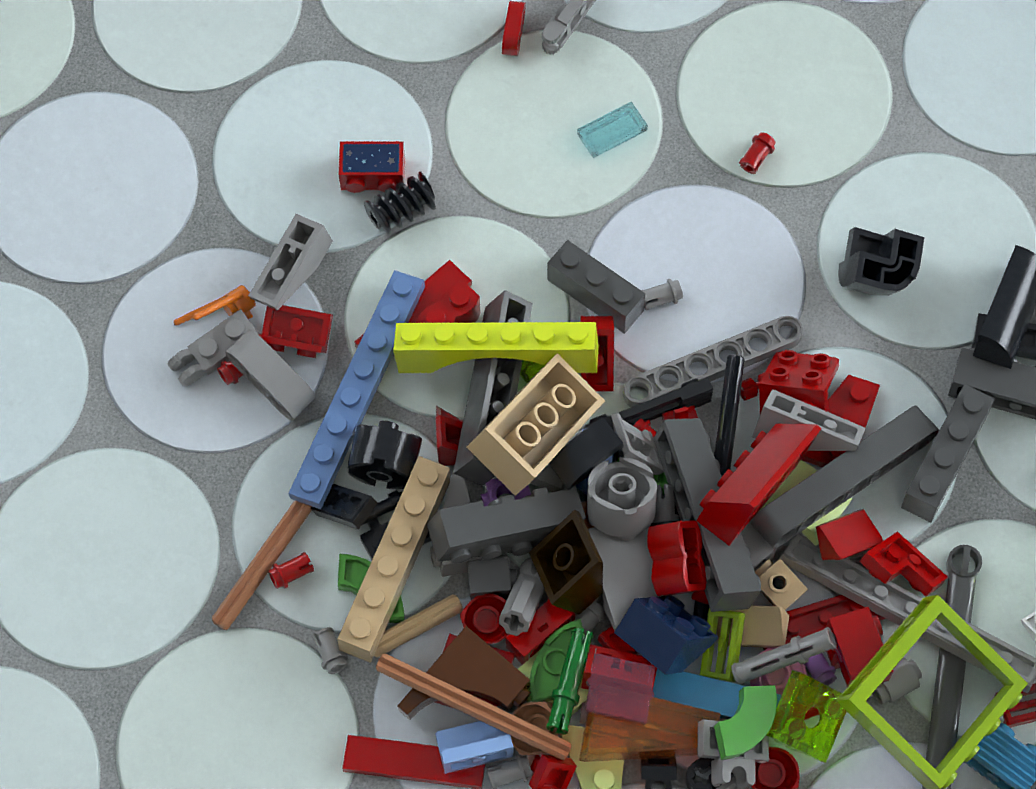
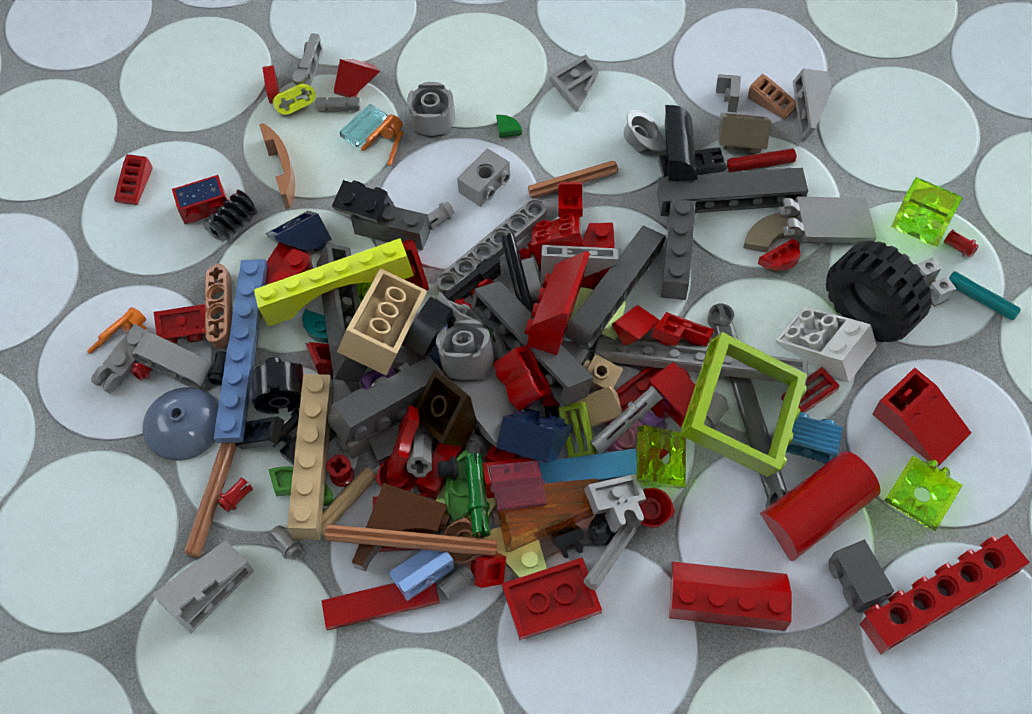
camera: 20 degrees left, 5 degrees down
light grey slope [248,214,333,310] -> none
bright green tile [714,685,777,760] -> none
red pin [739,132,776,174] -> none
black brick [838,227,925,296] -> none
none -> red slope [114,154,153,205]
none -> sand blue dish [143,387,219,460]
none -> light grey wedge [152,541,254,634]
none -> nougat beam [205,264,232,349]
none -> black pin [207,351,227,386]
none -> nougat slope [259,123,295,209]
none -> dark blue slope [266,210,332,252]
none -> neon yellow beam [273,84,316,115]
none -> teal plate [302,309,328,343]
none -> light grey axle [316,97,361,111]
none -> red bush [326,454,355,487]
none -> black bracket [332,180,395,224]
none -> red slope [334,59,380,98]
none -> orange plant [361,114,404,166]
none -> red tile [387,405,419,480]
none -> light grey brick [407,82,455,136]
none -> black piece [438,456,459,481]
none -> light grey brick [457,148,511,207]
none -> green tile [496,115,522,138]
none -> light grey beam [521,258,541,302]
none -> nougat axle [528,161,618,198]
none -> light grey wing [550,55,600,111]
none -> red bracket [558,182,583,217]
none -> light grey piece [623,110,667,152]

